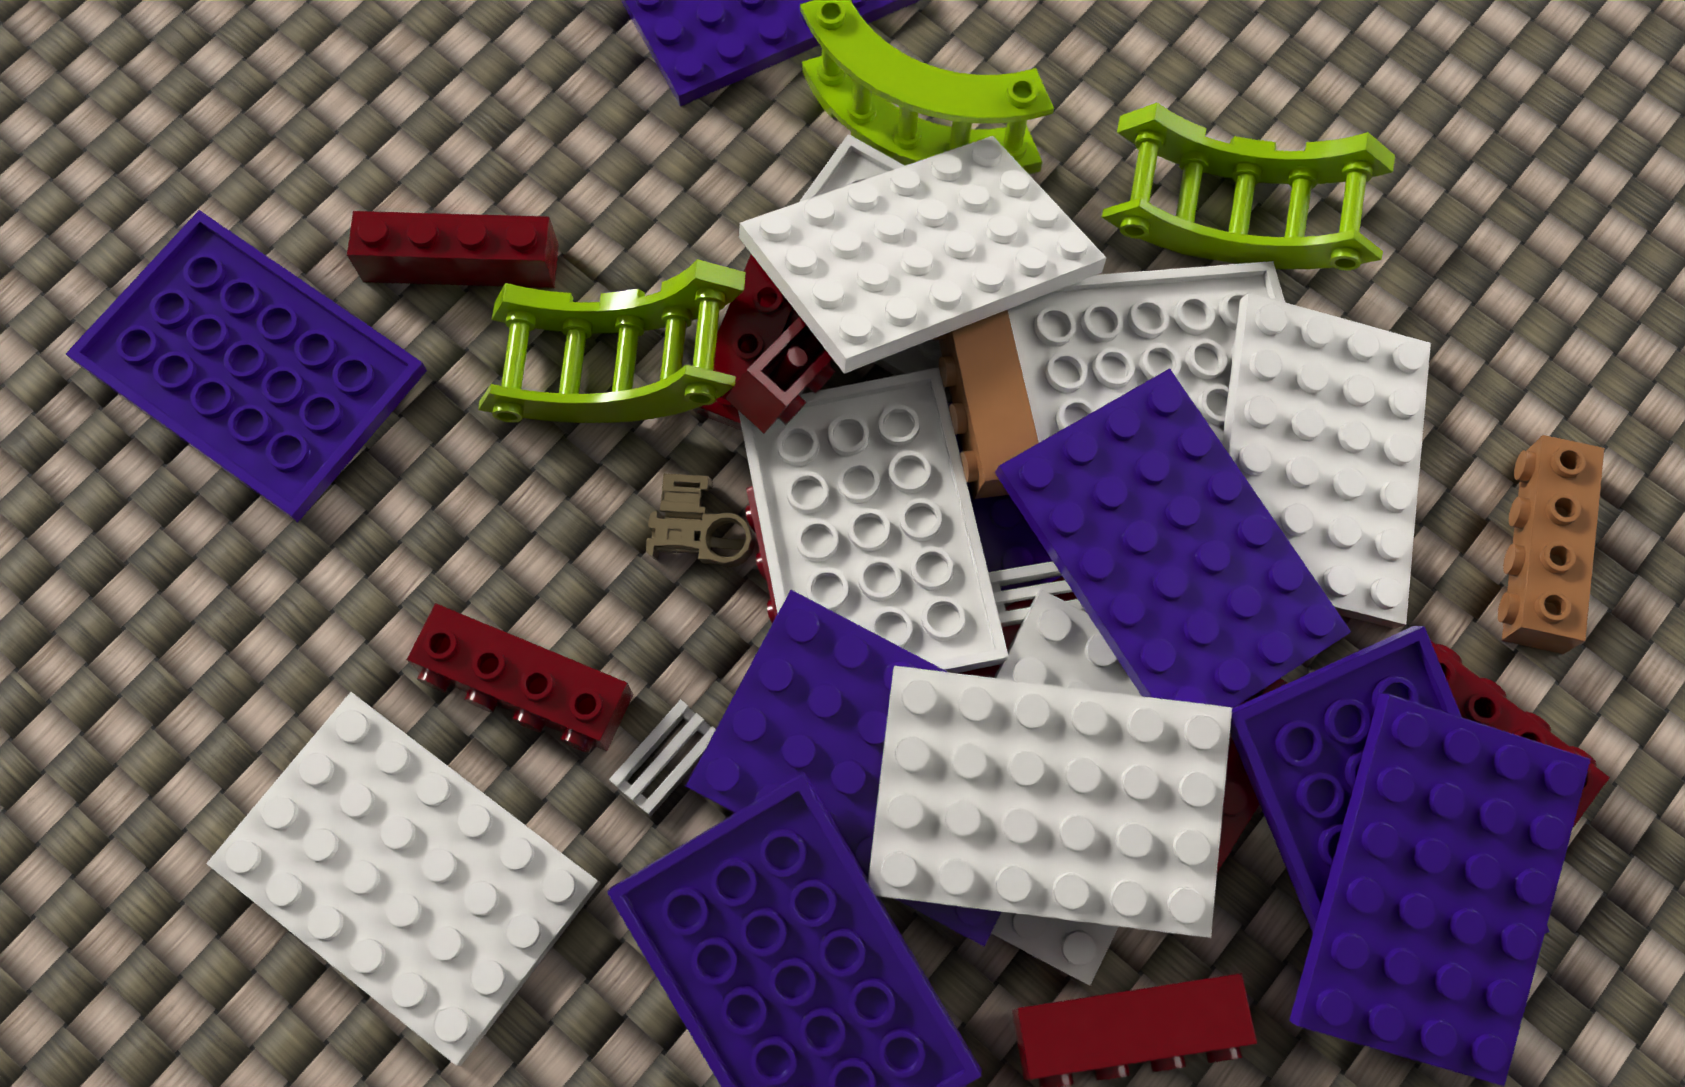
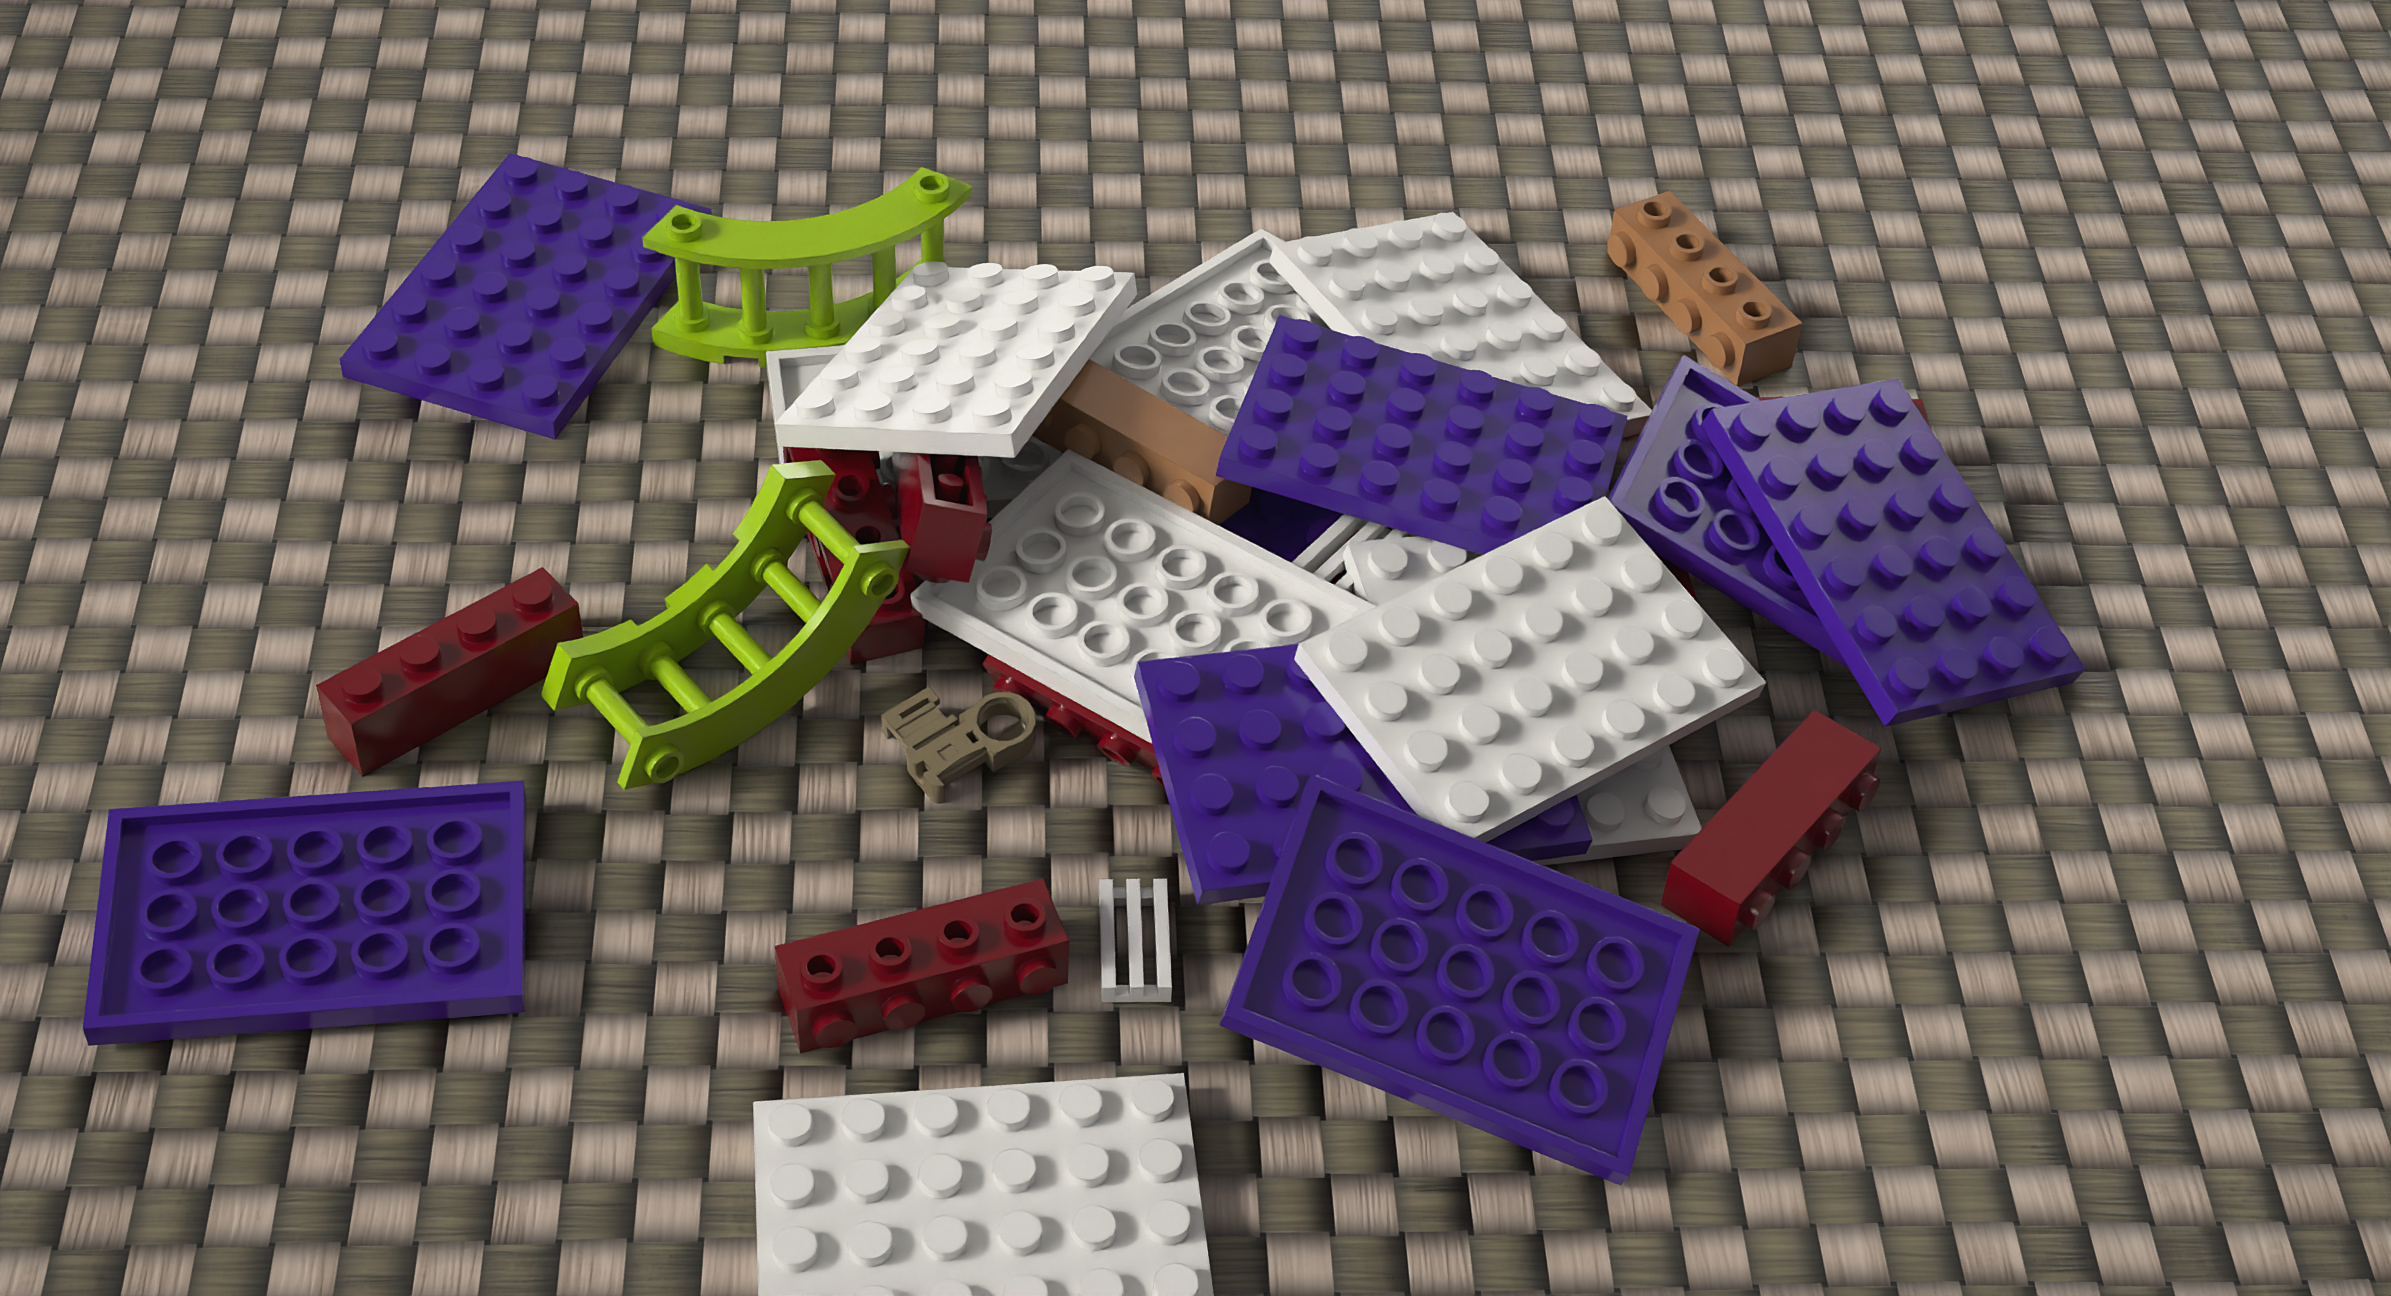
camera: 45 degrees left, 25 degrees down
lime fence [1102,102,1395,270] -> none

